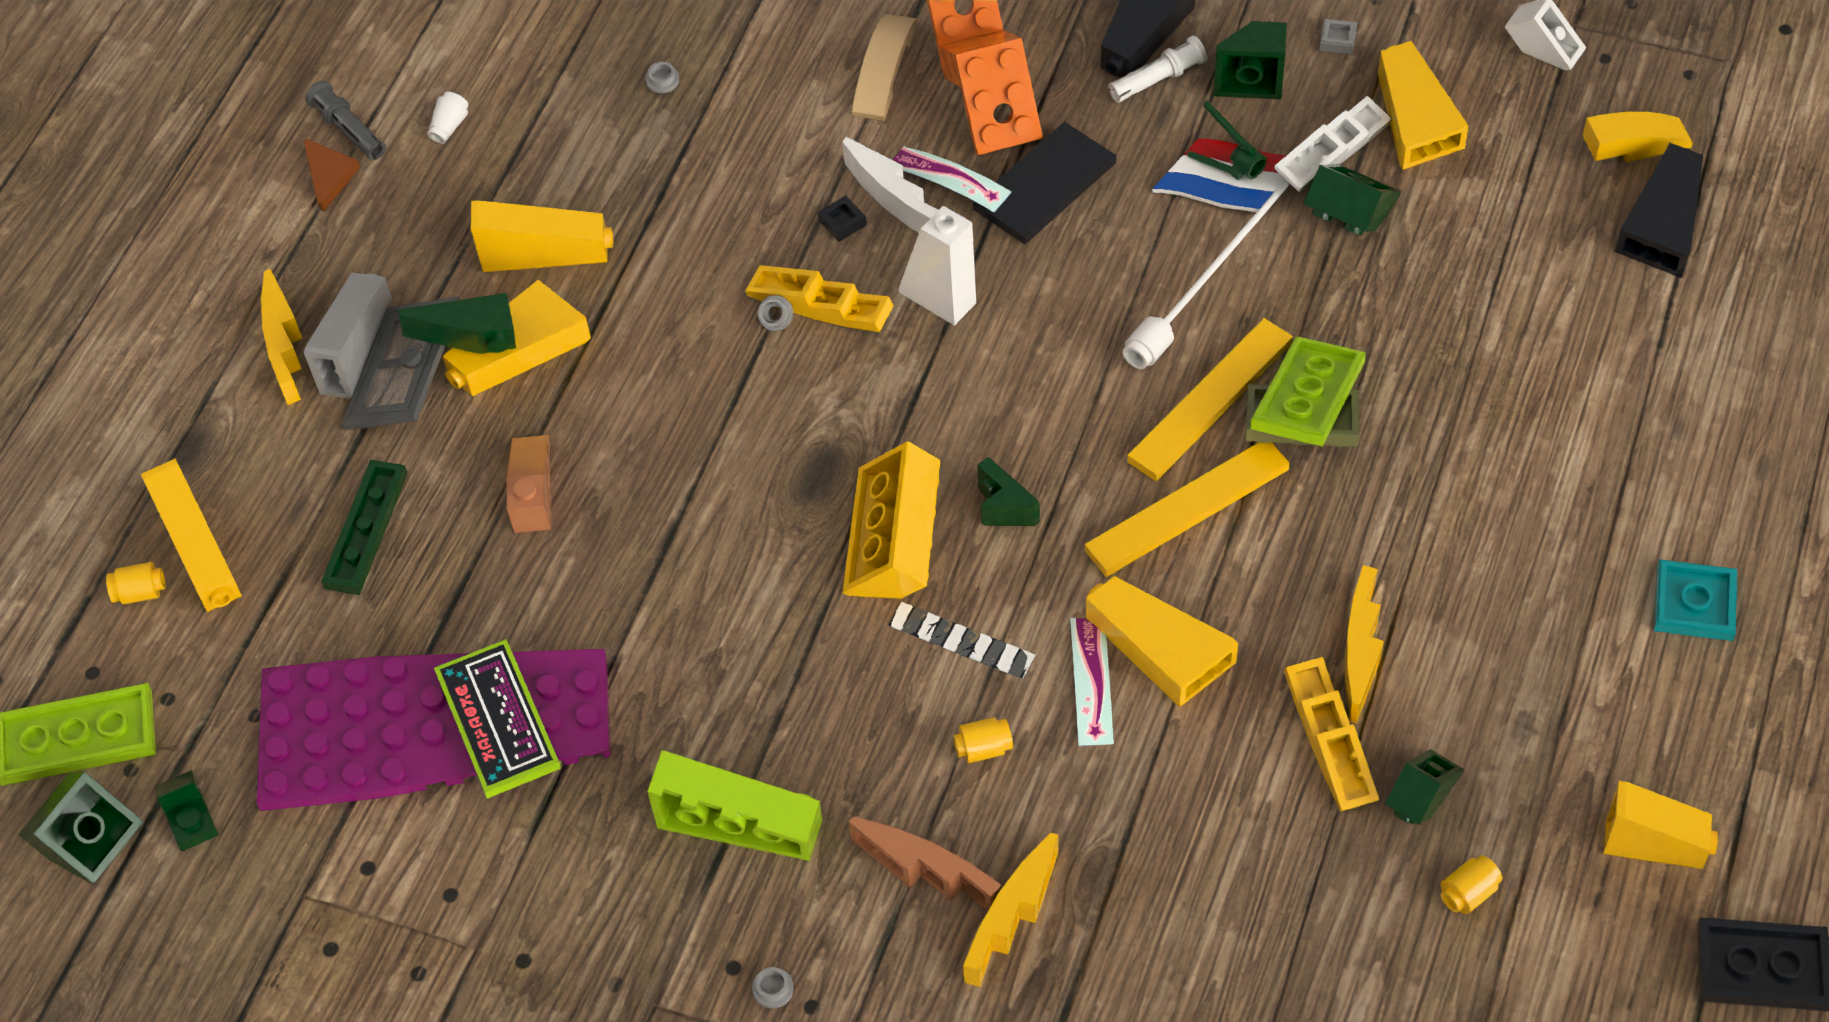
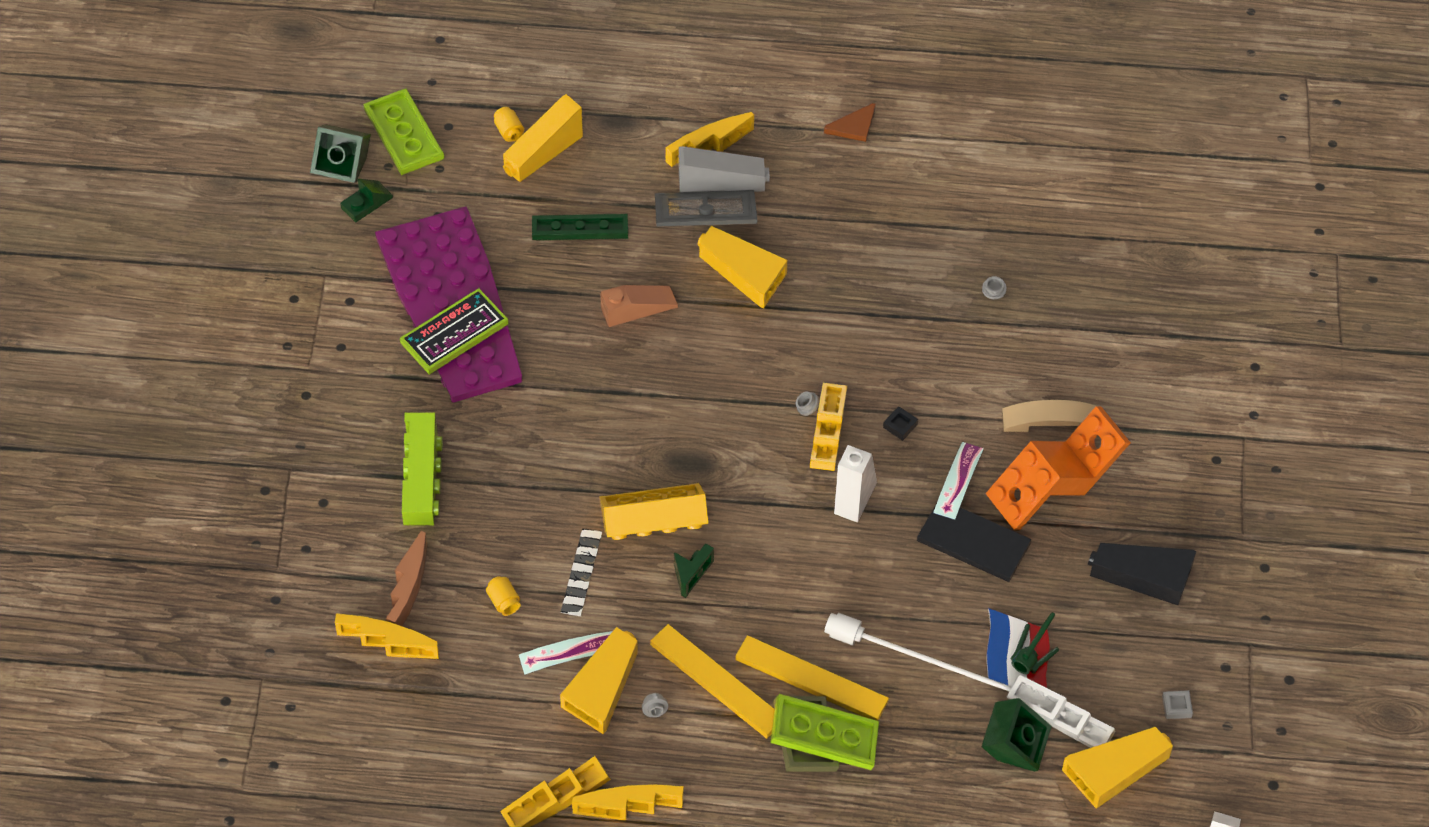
camera: 70 degrees right, 0 degrees up
dark grey pin [305,80,386,160] -> none
dark green slope [398,293,516,354] -> none
white cone [427,92,468,144] -> none
yellow slope [471,201,614,272] -> none
light grey plate [752,967,794,1009] -> none
white slope [842,137,938,233] -> none
white pin [1108,35,1207,103] -> none
dark green slope [1214,21,1287,100] -> none
none -> light grey plate [642,693,668,717]

